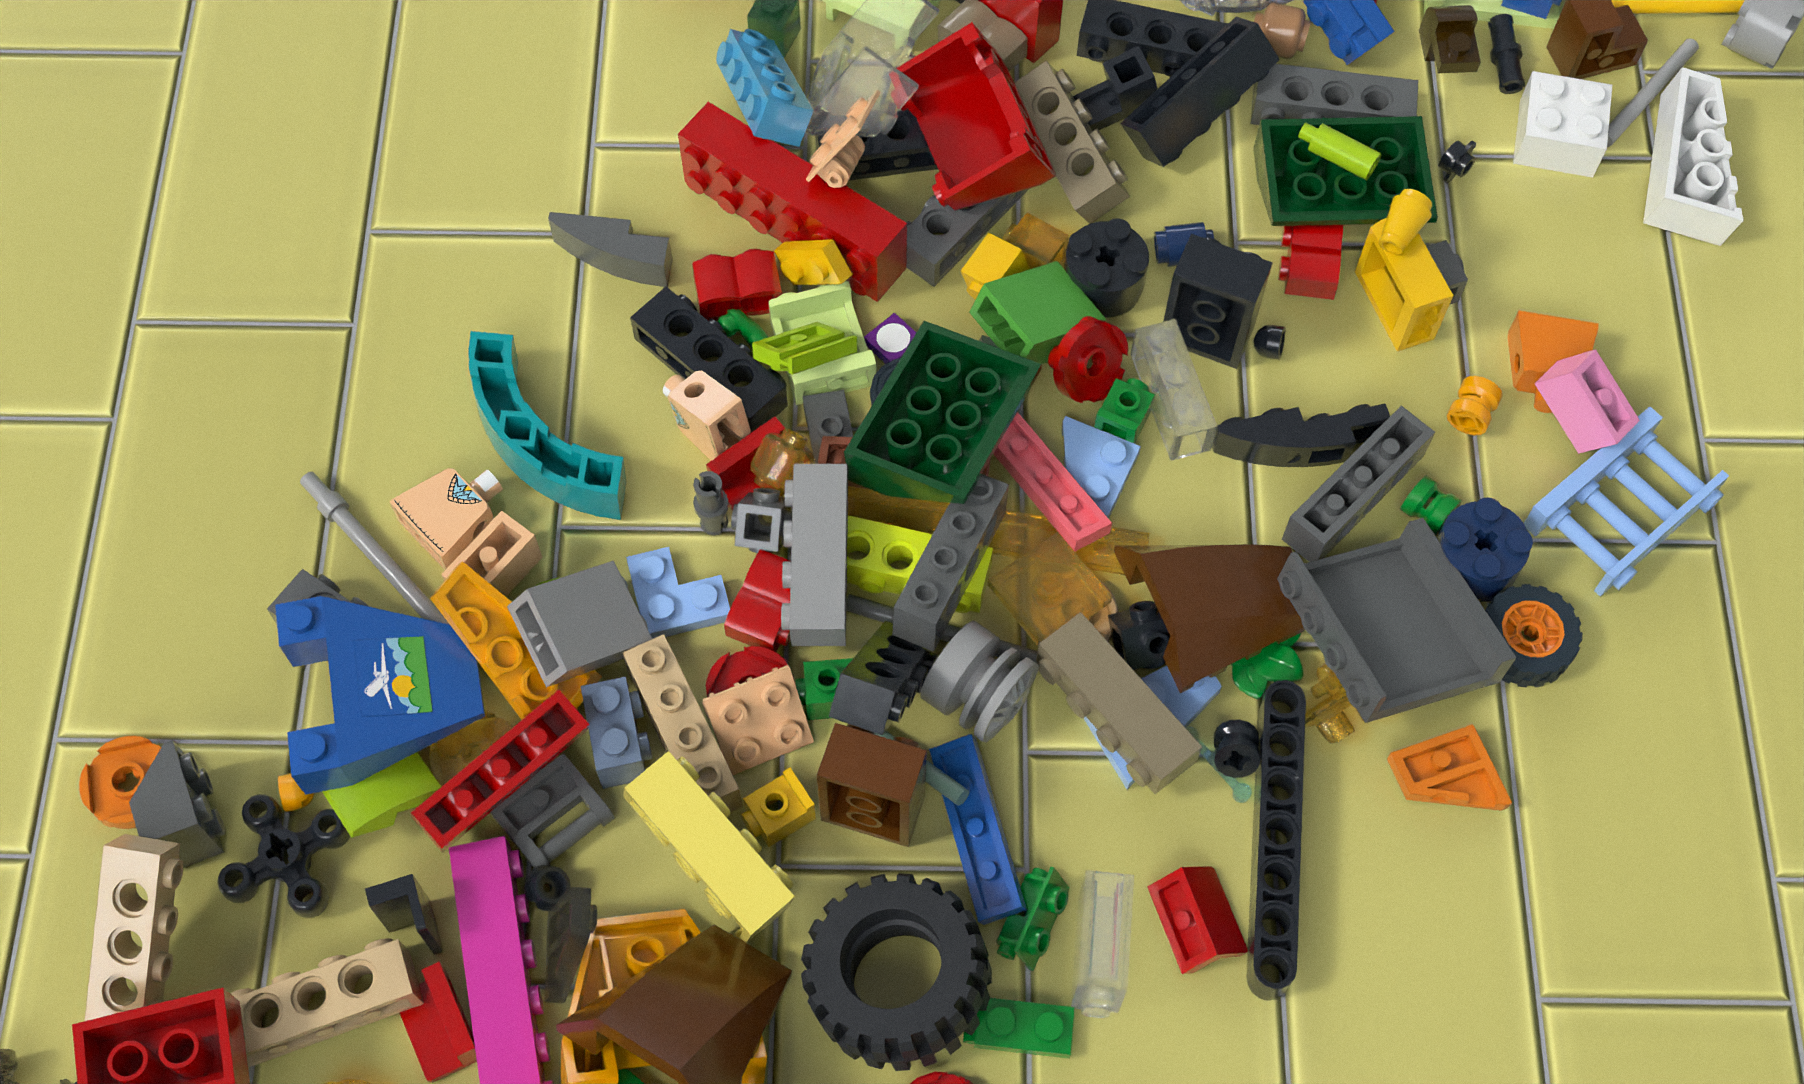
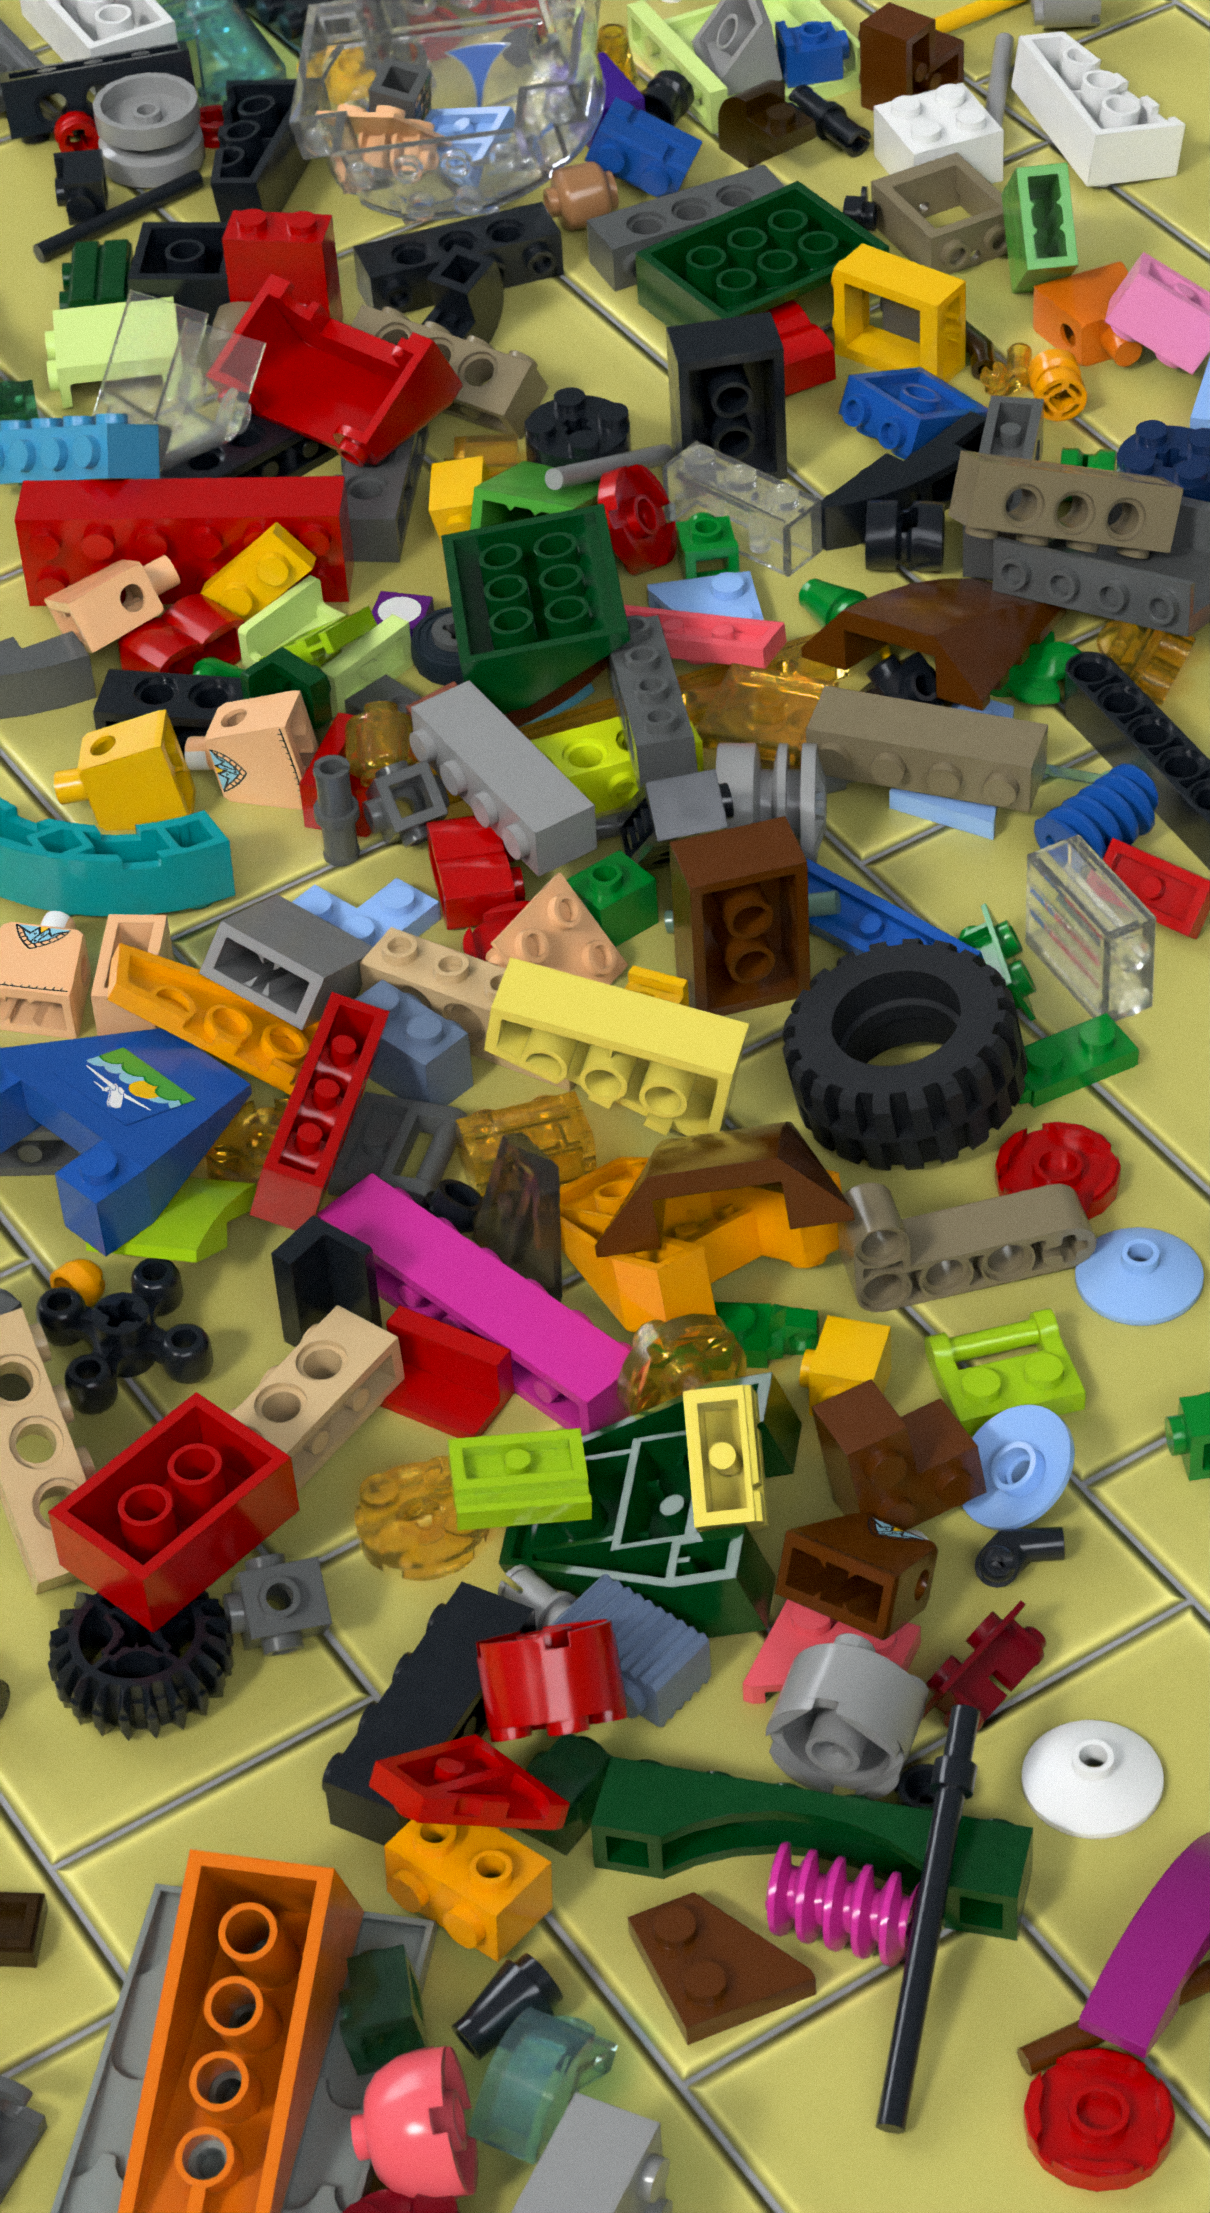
camera: 30 degrees left, 20 degrees down
light nougat hinge [806,90,881,188] -> none
black brick [1120,16,1280,167] -> none
dark blue brick [1154,222,1214,267] -> none
black wheel [1213,719,1260,778] -> none
black hinge [1253,325,1286,360] -> none
lime cylinder [1298,123,1381,180] -> none
yellow cone [1378,189,1432,255] -> none
none -> light nougat torso [44,555,180,653]
none -> yellow torso [54,709,197,831]
none -> dark green bracket [240,647,332,730]
none -> clear yellow brick [455,1091,597,1205]
none -> light grey bar [545,444,674,490]
none -> green cone [798,578,868,628]
none -> blue plate [838,367,988,459]
none -> black wheel [865,500,945,571]
none -> dark tan window [871,152,1008,275]
none -> dark tan brick [948,450,1184,559]
none -> dark brown arm [966,321,997,381]
none -> clear yellow arm [980,343,1032,397]
none -> bright green brick [1001,163,1078,294]
none -> blue piece [1034,763,1158,880]

